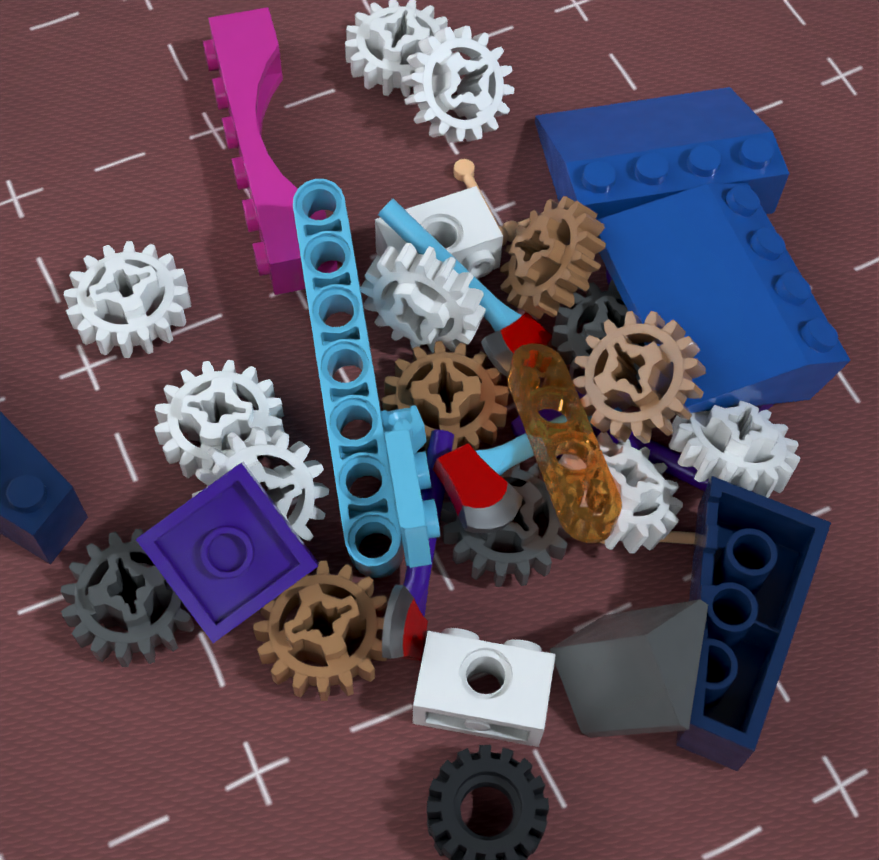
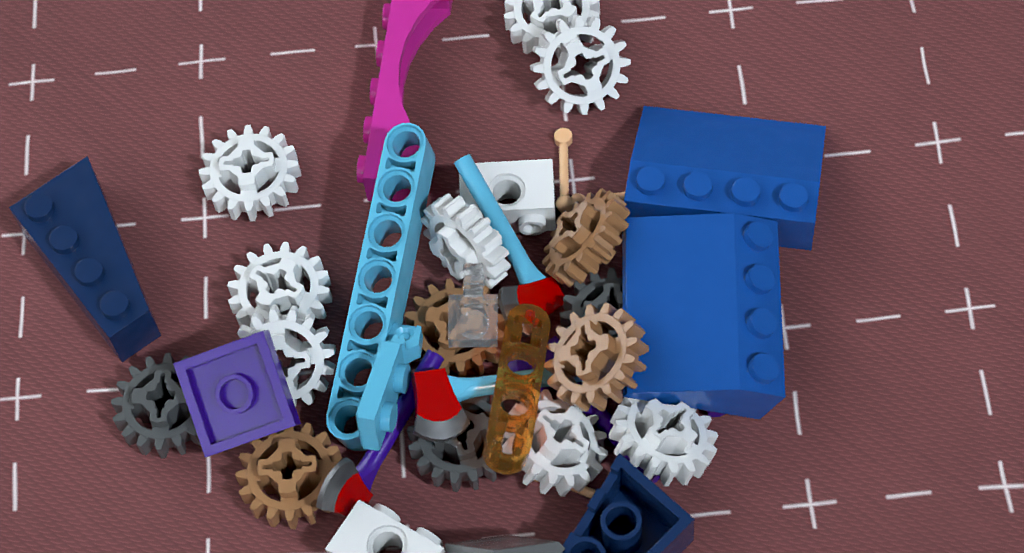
camera: 30 degrees right, 0 degrees up
none -> clear plate [448,263,498,348]

